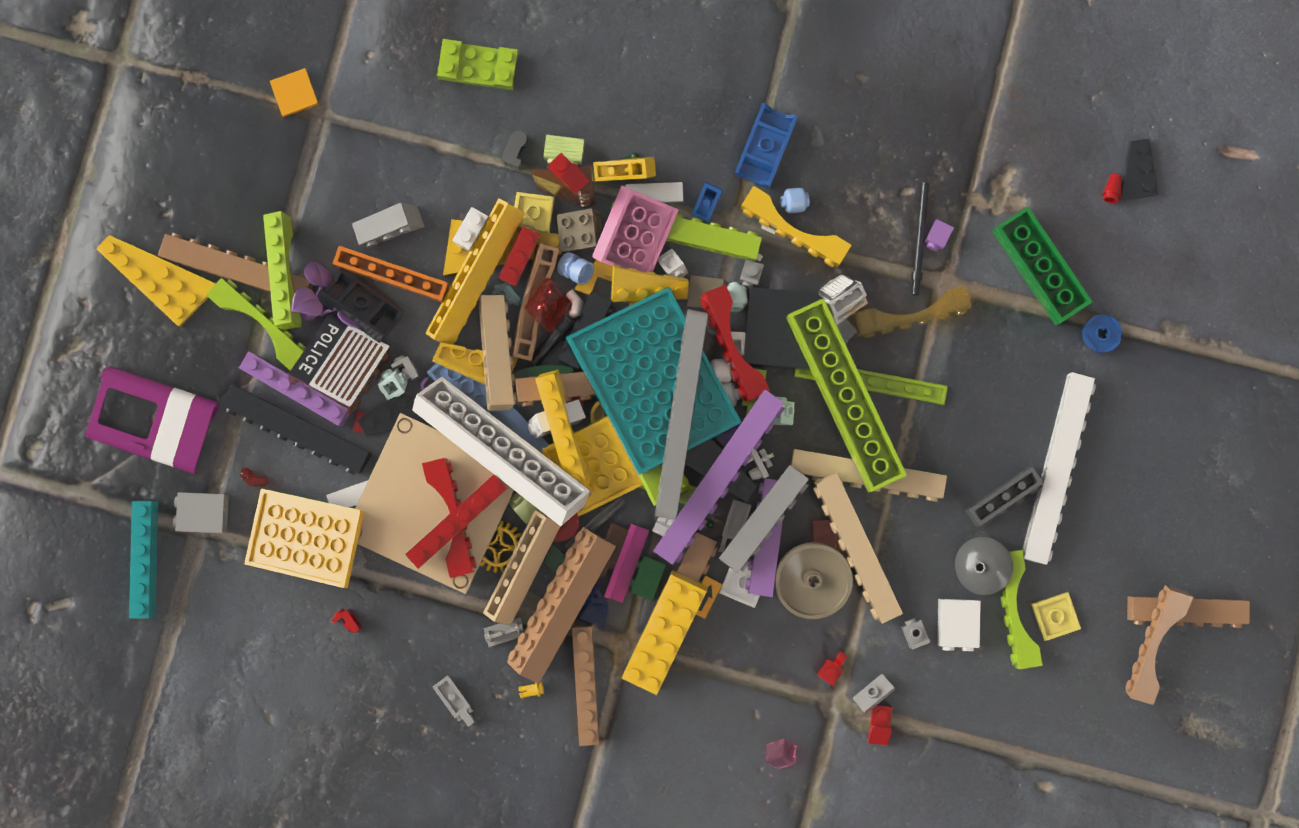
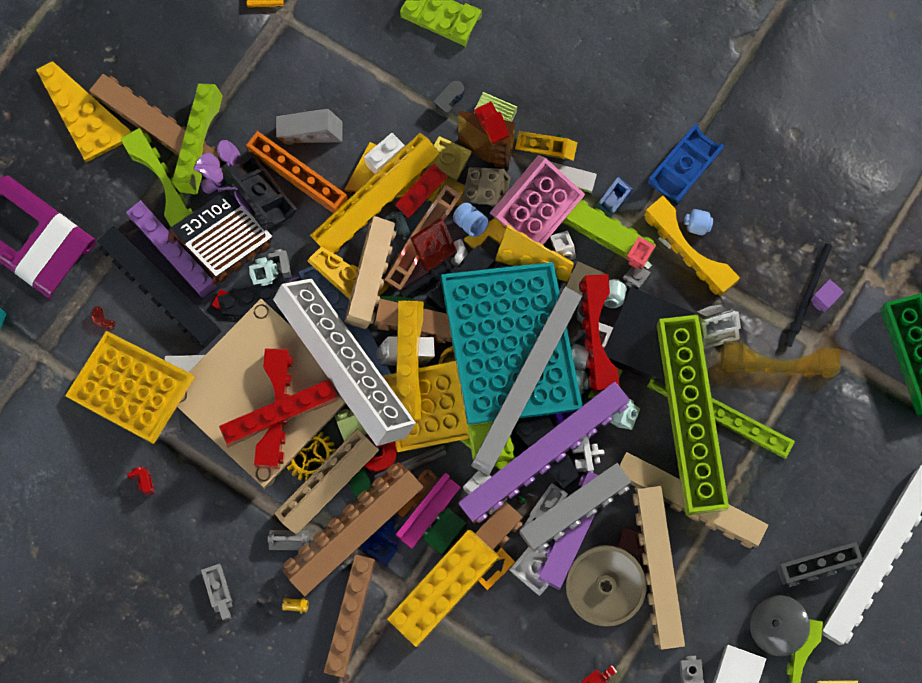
camera: 20 degrees right, 10 degrees down
light grey brick [173,492,229,533] -> none
none -> coral bracket [627,237,655,269]

